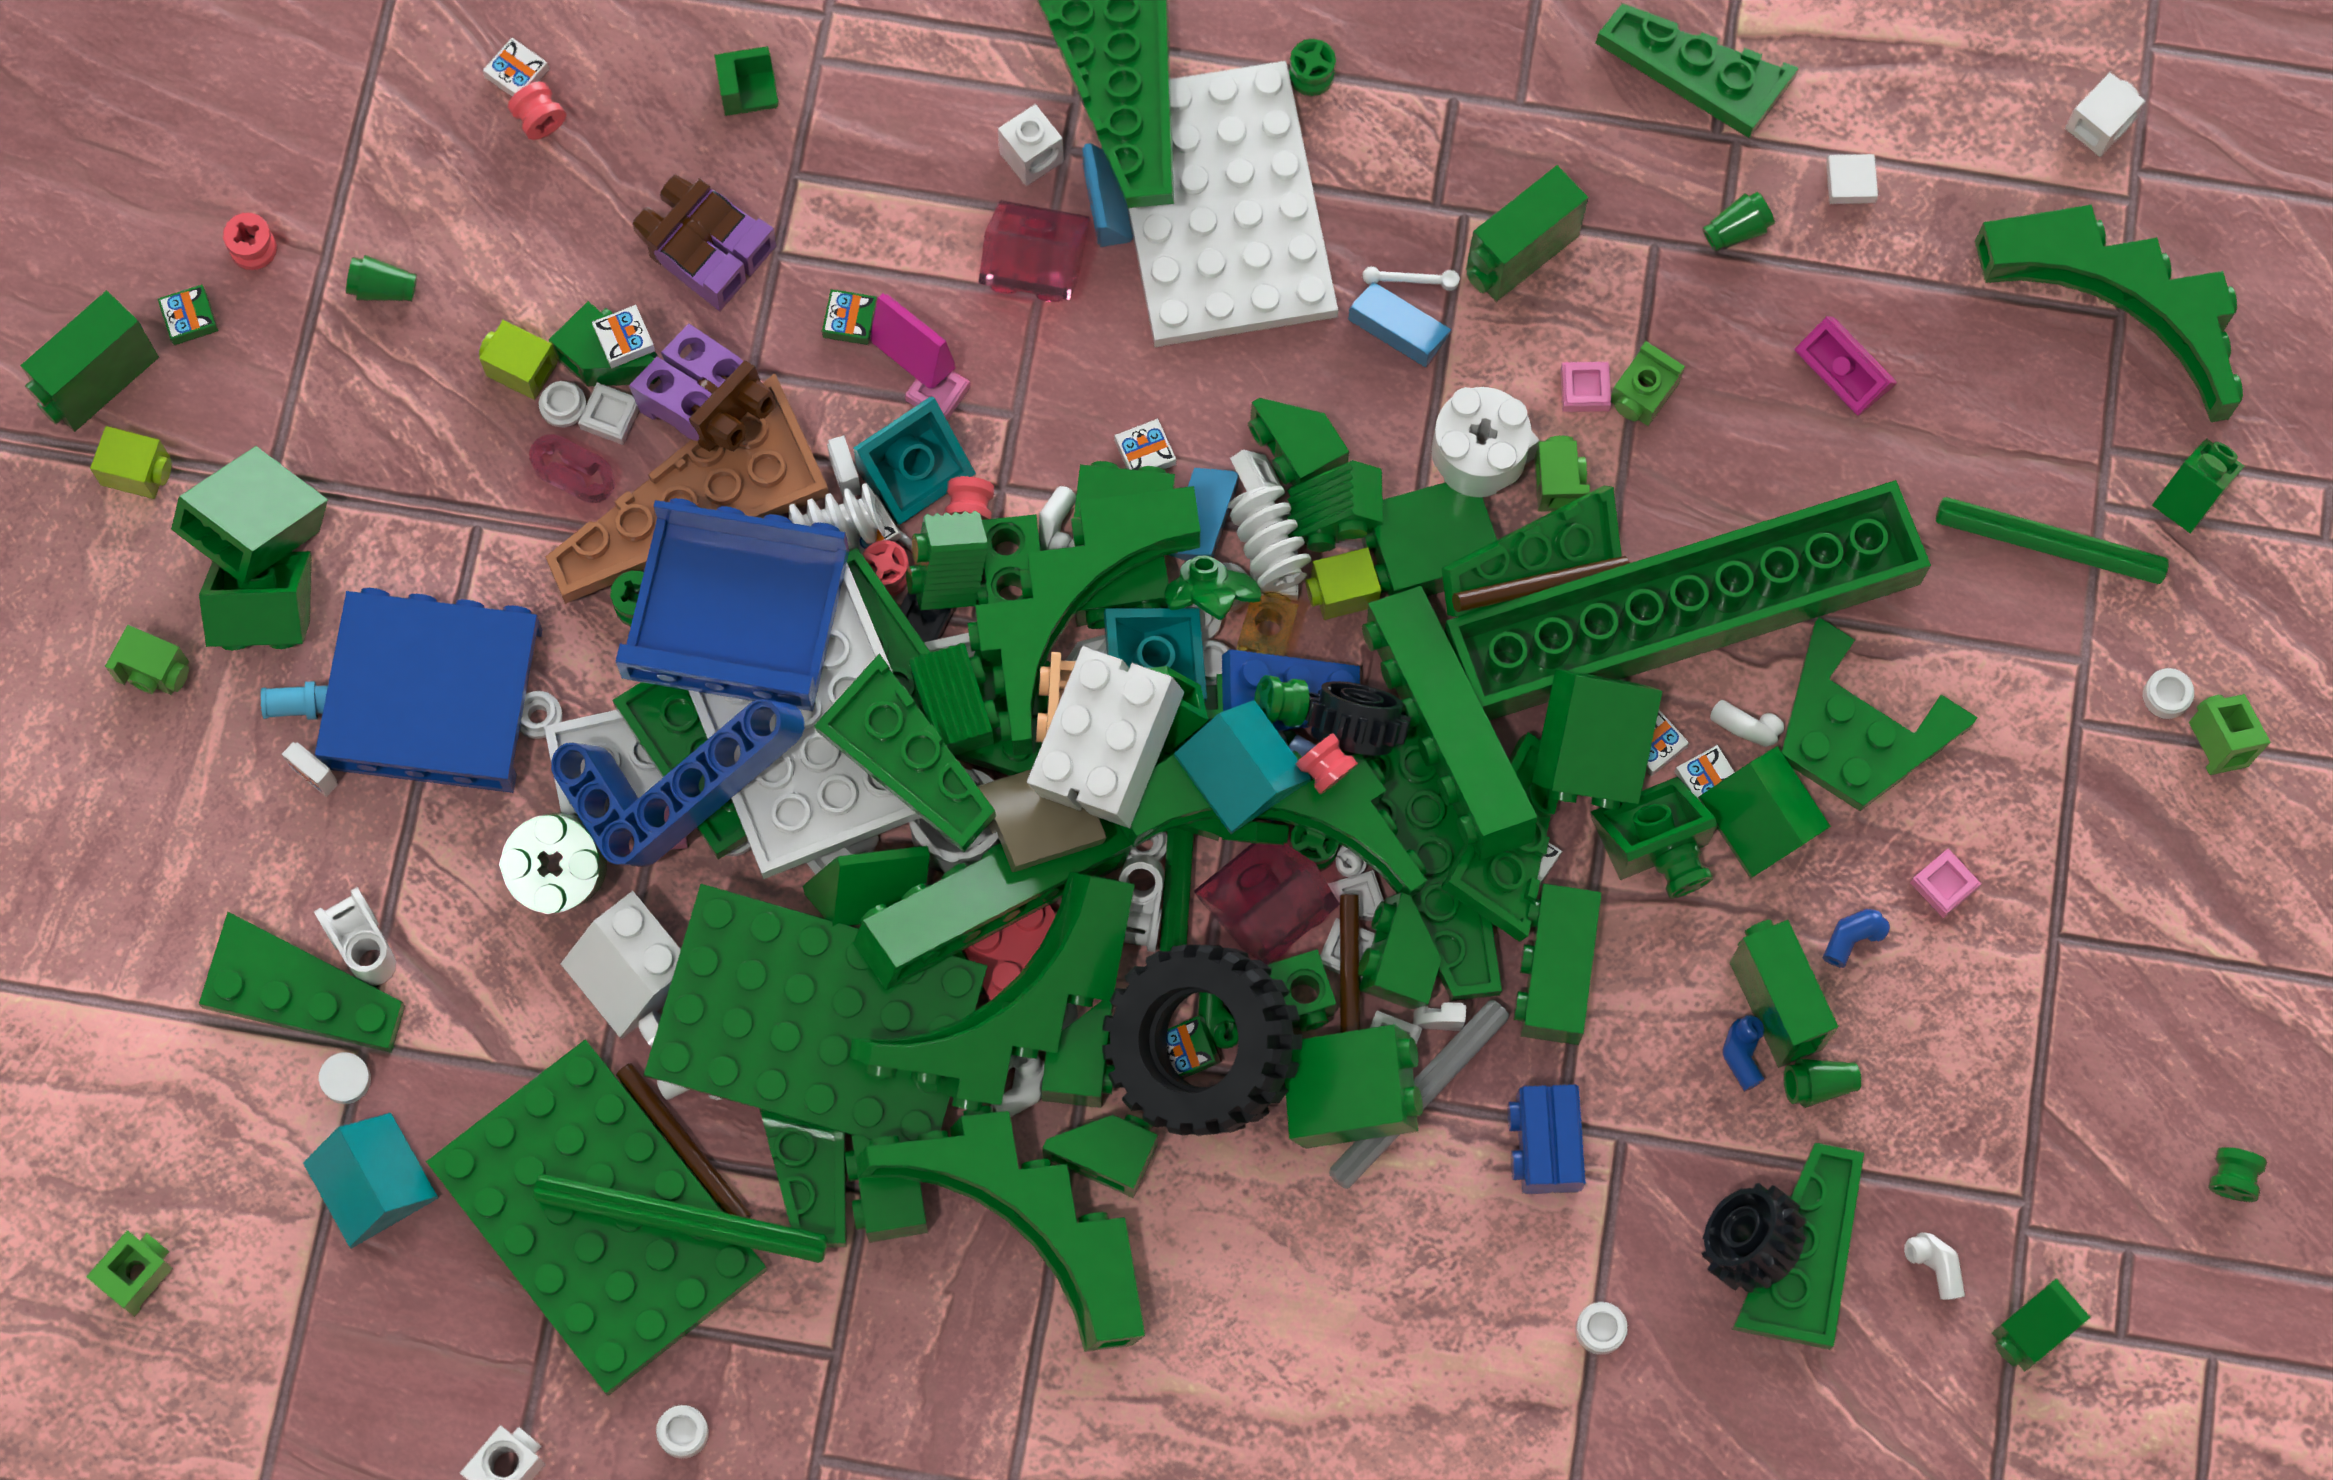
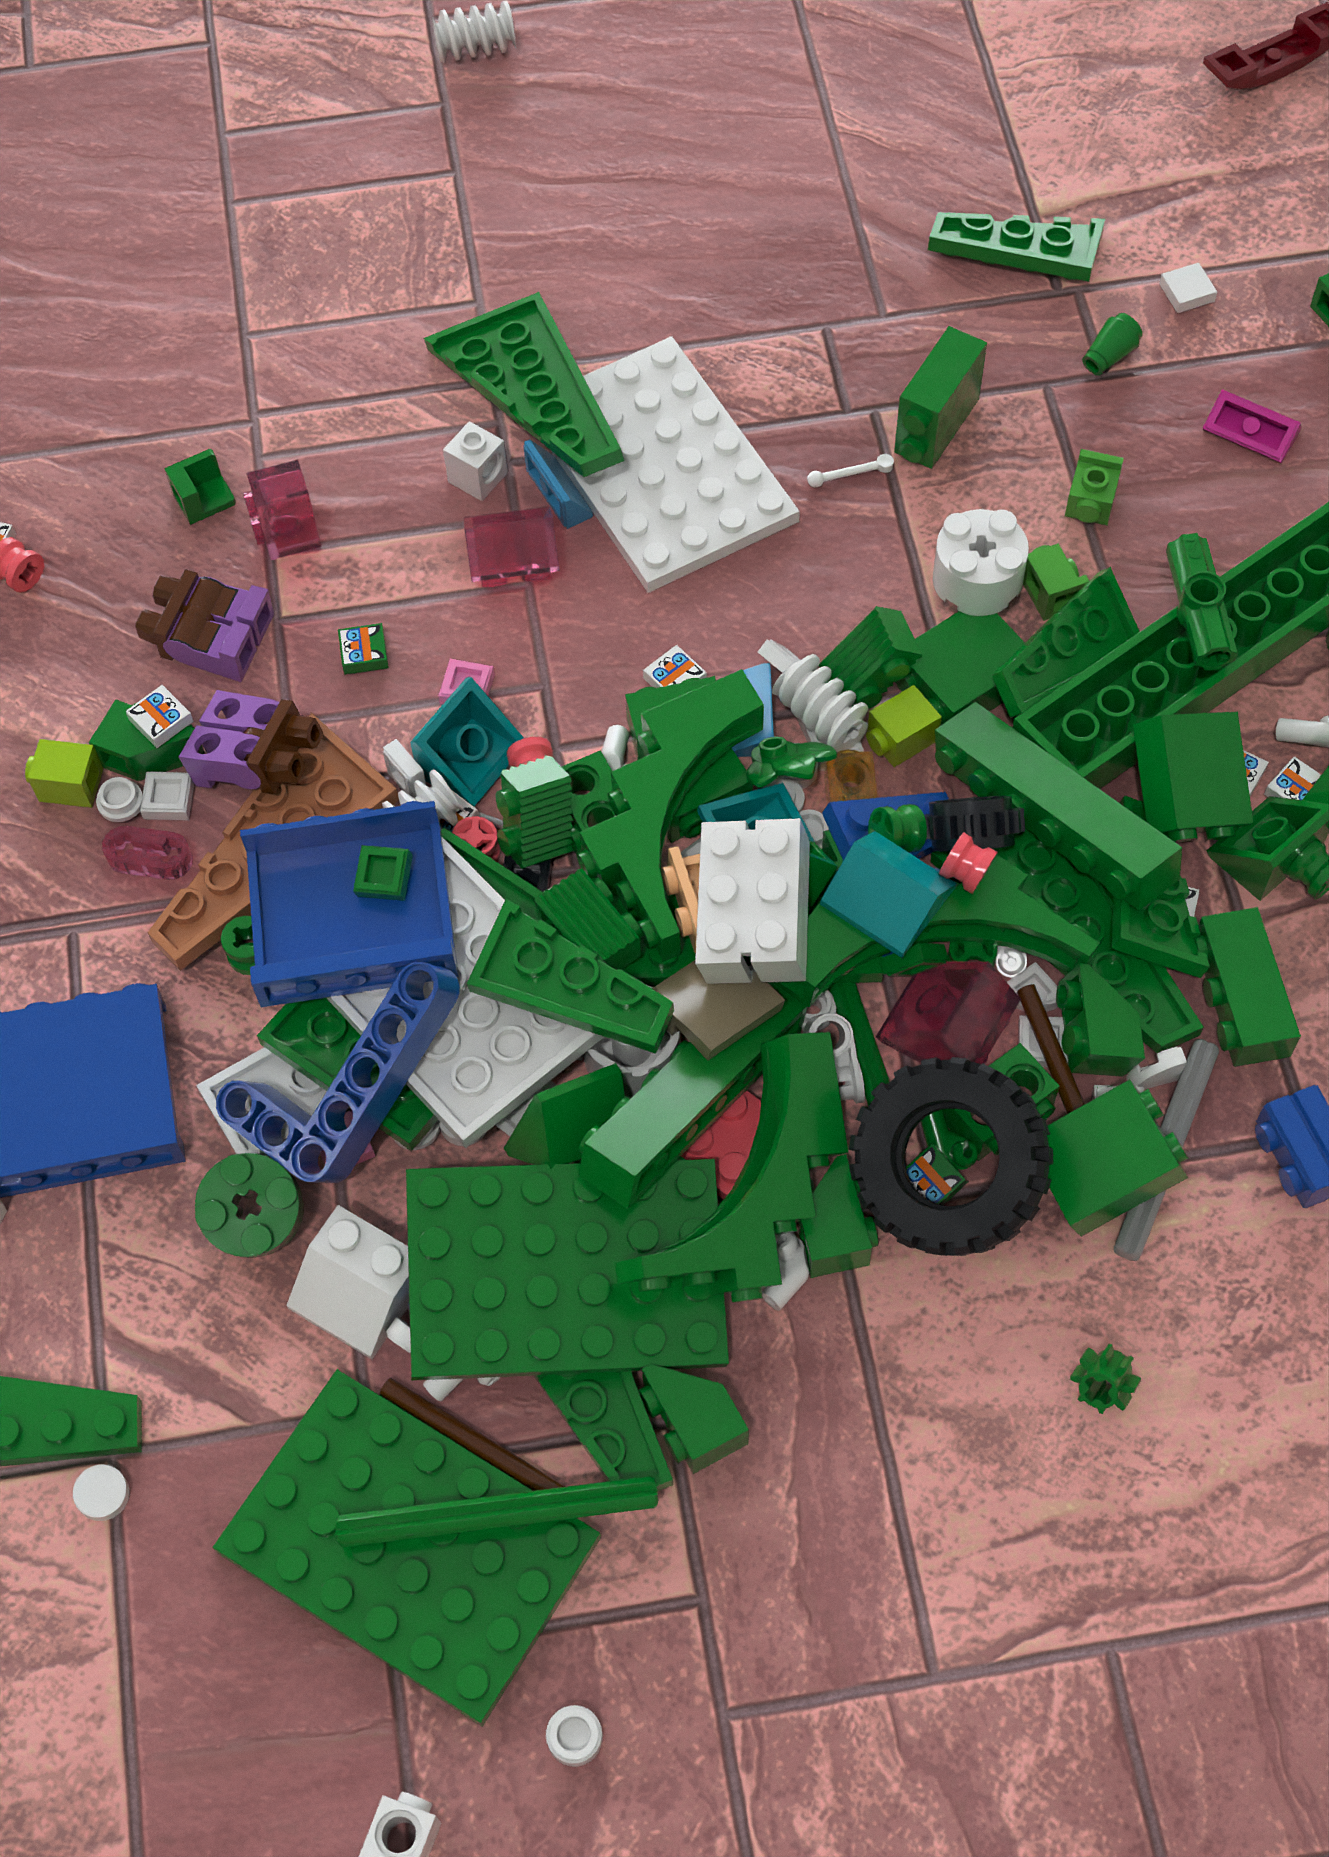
camera: 15 degrees left, 10 degrees down
teal slope [303,1113,439,1249] -> none
white piece [314,887,396,986] -> none
white plate [519,691,562,739] -> none
green arch [856,1106,1145,1352] -> none
dark pink slope [871,293,955,389] -> none
green slope [1042,1114,1158,1198] -> none
green slope [1248,398,1349,486] -> none
green wheel [1289,39,1336,97] -> none
slope [1348,282,1452,368] -> none
reddish brown bar [1452,556,1630,612] -> none
bright pink tile [1561,362,1611,412] -> none
none -> clear pink brick [243,460,321,560]
none -> green tile [353,845,413,901]
none -> green gear [1070,1344,1141,1414]
none -> green piece [1166,533,1238,671]

